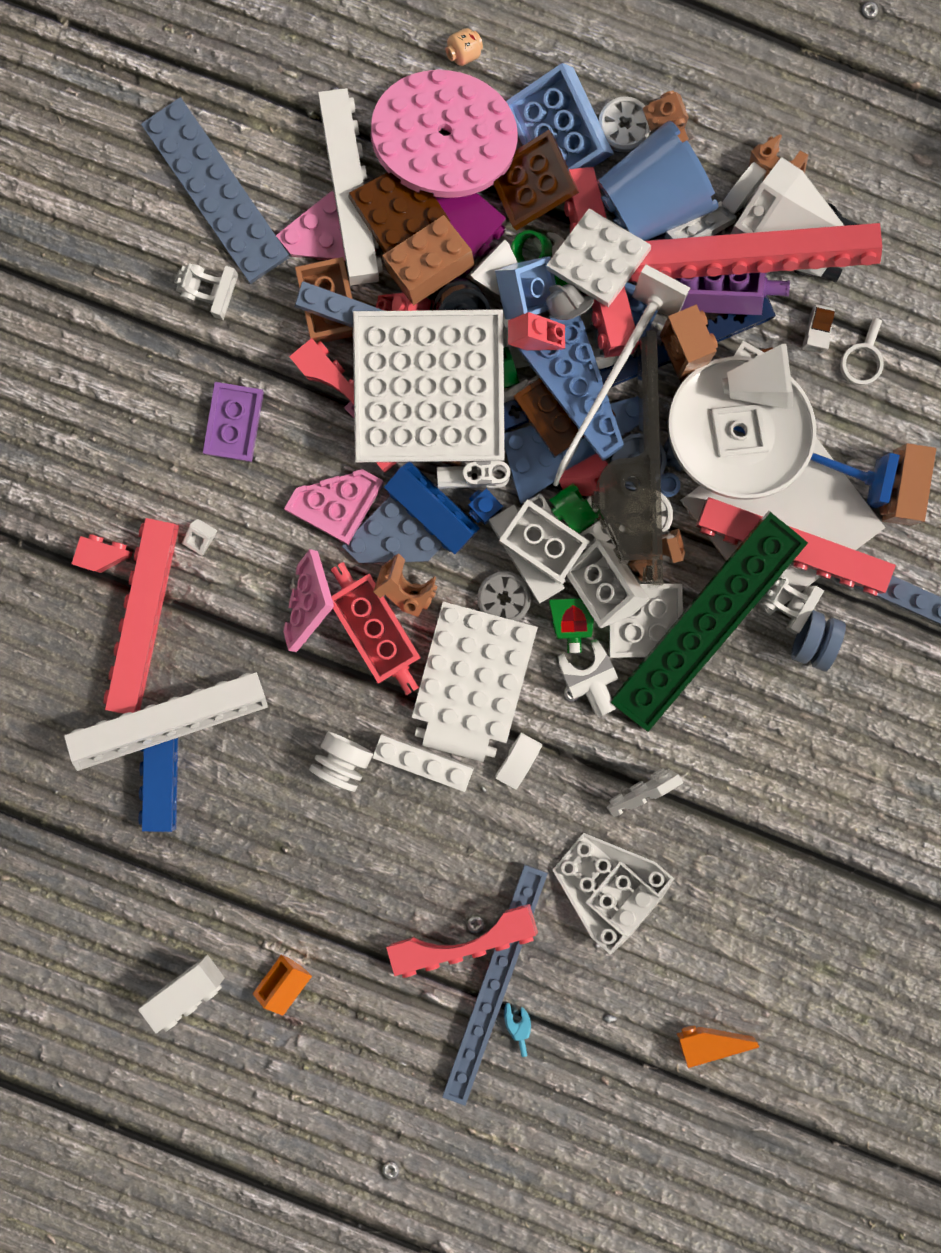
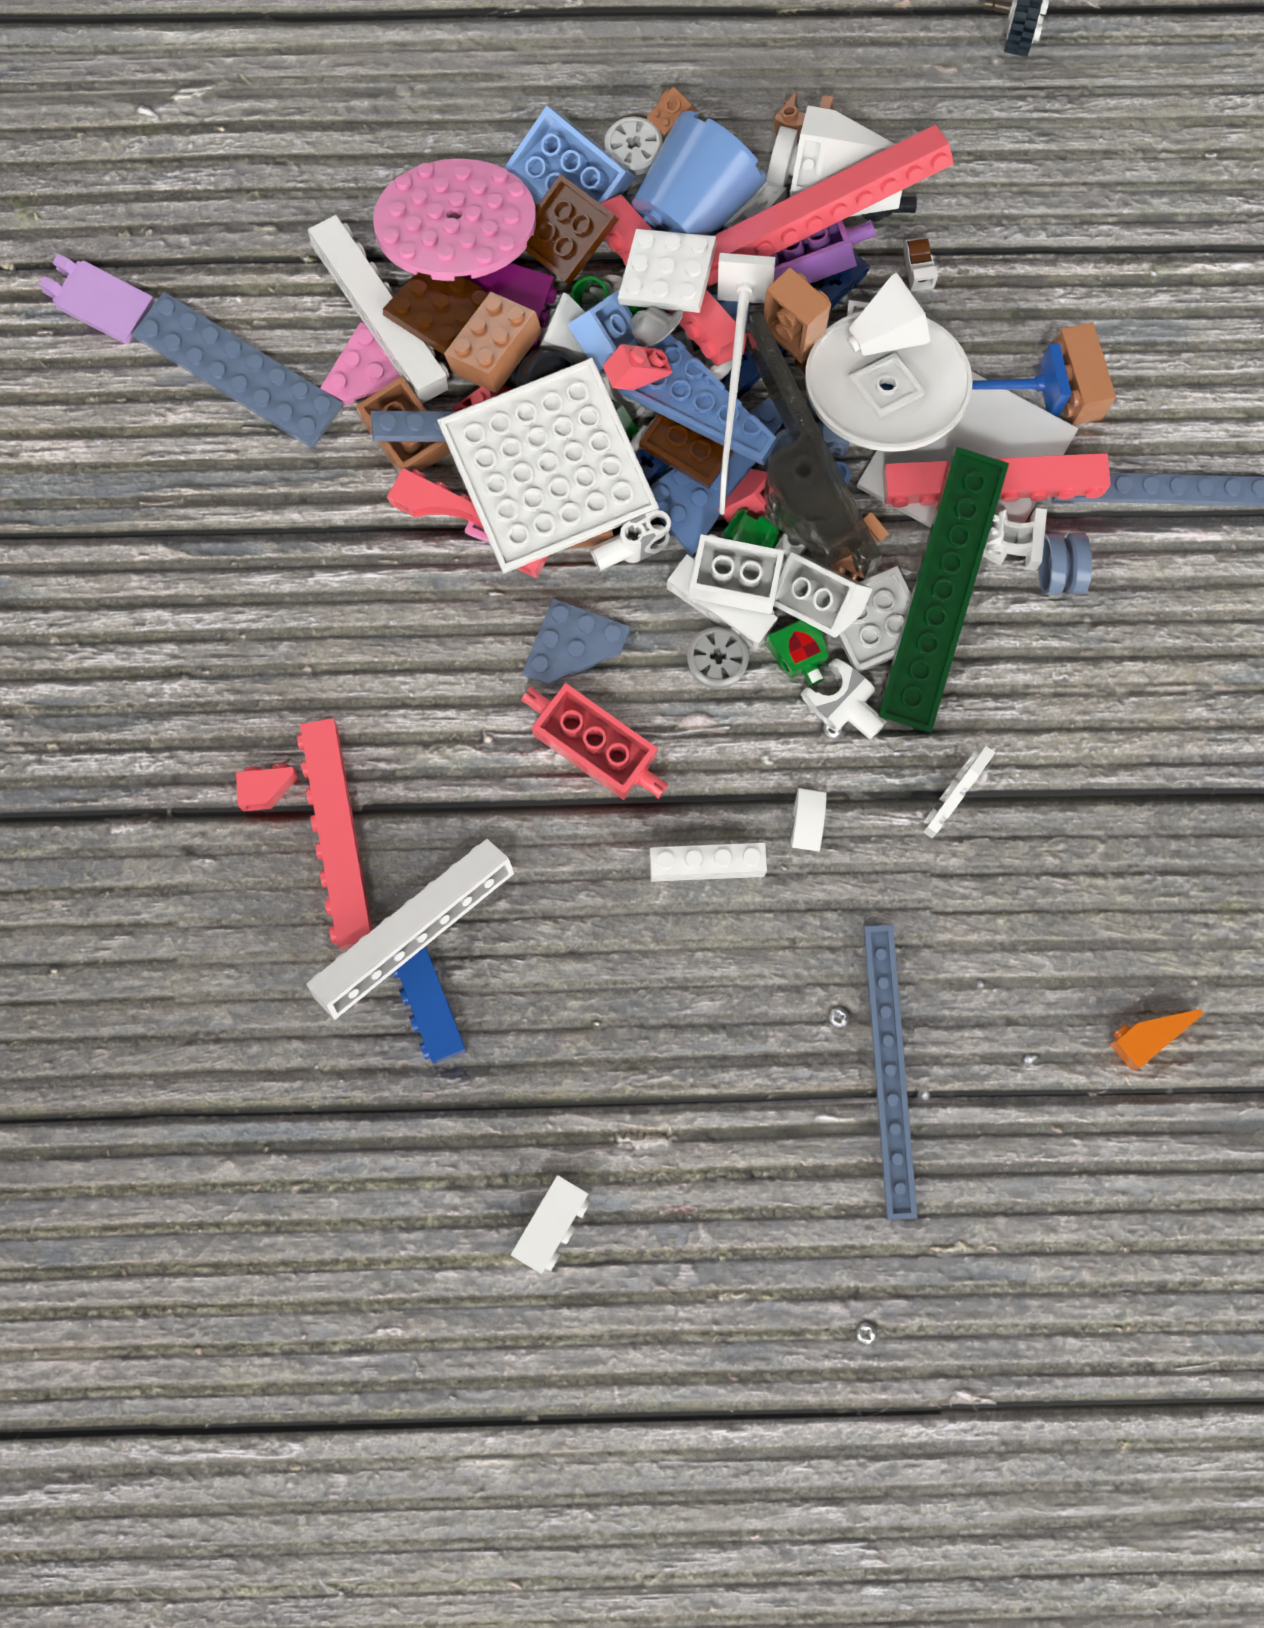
camera: 30 degrees left, 10 degrees down
white tile [174,263,238,320] -> none
white slope [182,519,217,556] -> none
medium lavender plate [203,382,264,462] -> none
orange brick [253,954,312,1016] -> none
bright pink plate [283,549,334,652] -> none
bright pink plate [284,469,384,545] -> none
white wheel [309,731,374,792] -> none
nougat tile [373,553,438,617] -> none
blue brick [384,462,480,554] -> none
coral arch [386,904,538,978] -> none
white plate [412,602,538,762] -> none
light nougat head [445,28,483,66] -> none
blue brick [468,488,503,525] -> none
medium azure hand [504,1003,531,1057] -> none
white wedge [553,833,675,955] -> none
white piece [840,318,884,386] -> none
none -> lavender tile [38,254,155,345]

